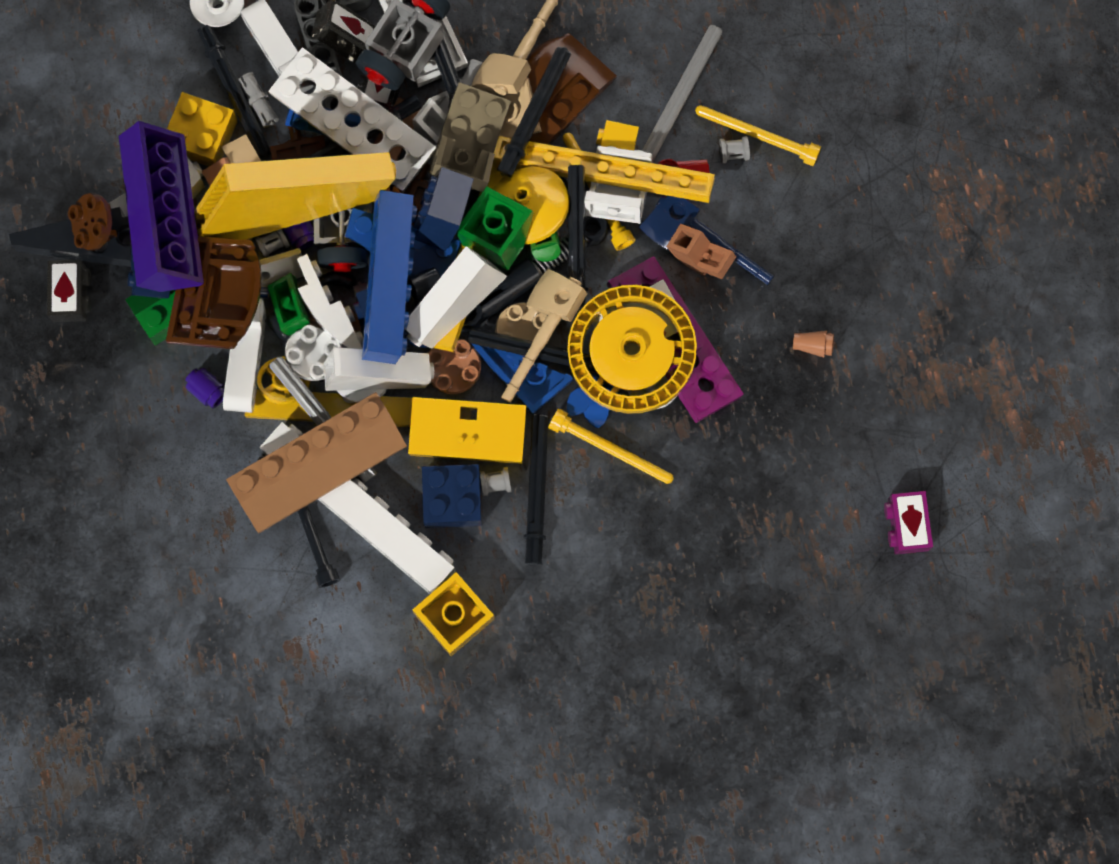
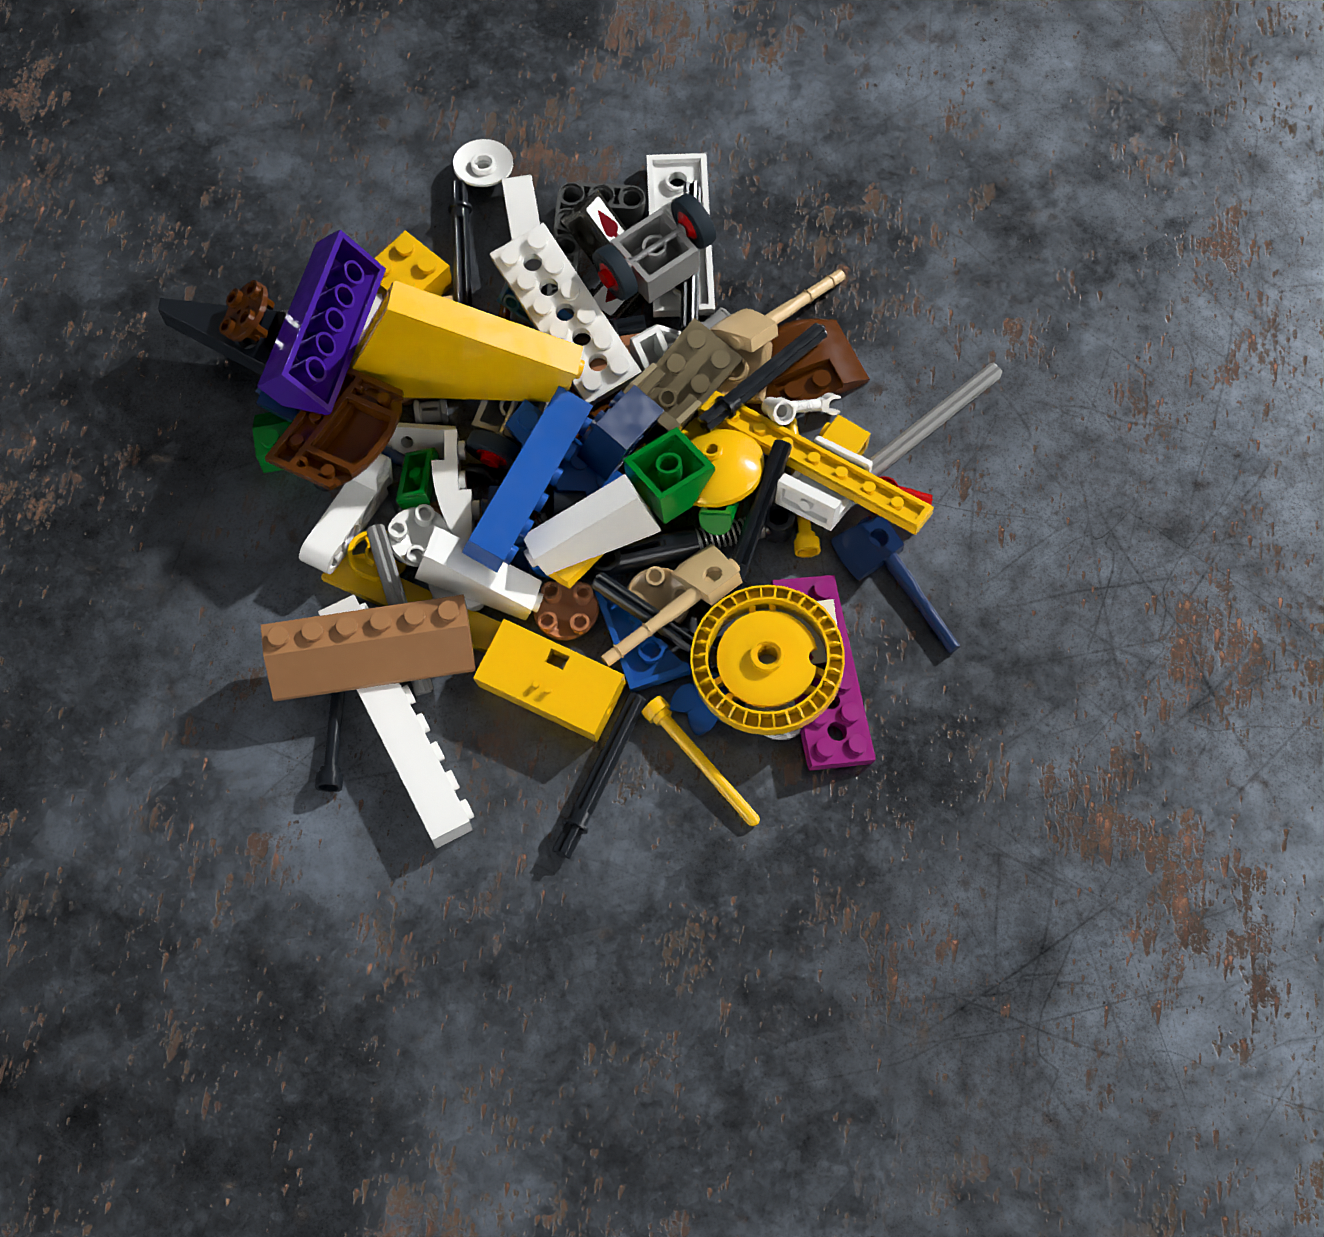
camera: 25 degrees right, 10 degrees down
brick [47,260,91,322] -> none
dark purple brick [185,368,225,409] -> none
light grey pin [238,72,279,128] -> none
dark purple brick [283,221,314,251] -> none
yellow brick [412,572,494,657] -> none
dark blue brick [422,464,482,528] -> none
light grey bush [480,467,512,496] -> none
nougat brick [666,224,736,279] -> none
yellow piece [695,105,822,167] -> none
light grey bush [719,136,750,164] -> none
nougat cone [793,330,834,358] -> none
brick [884,491,933,555] -> none
none -> white brick [761,393,841,425]

